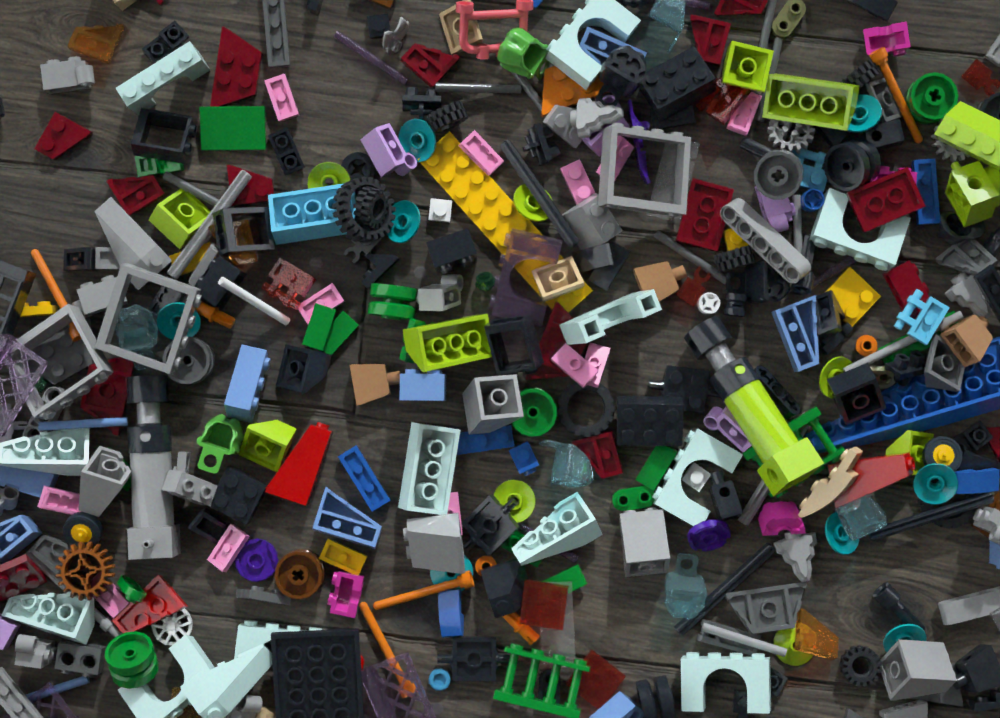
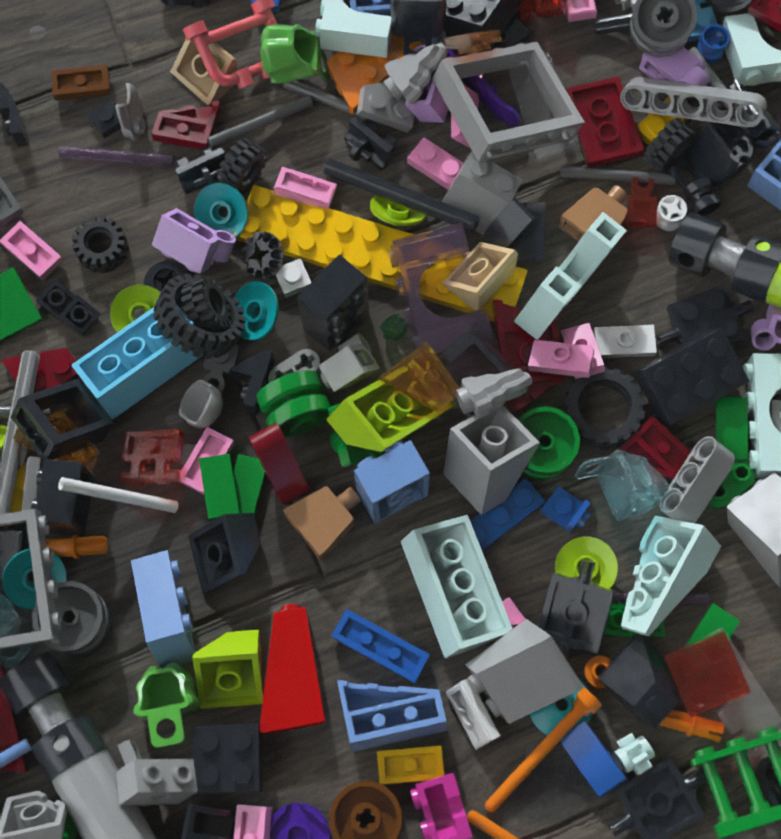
camera: 25 degrees left, 15 degrees down
none -> black tyre [72,216,129,273]
none -> light grey hair [179,380,223,429]
none -> black gear [241,232,284,279]
none -> dark red beam [248,423,310,505]
none -> light grey beam [268,349,321,383]
none -> clear orange wing [379,342,459,412]
none -> clear orange wing [445,30,501,54]
none -> white plate [446,678,500,749]
none -> light grey rock [456,369,533,418]
none -> white plate [593,325,657,358]
none -> light aqua gear [614,733,655,775]
none -> light grey beam [660,436,735,524]

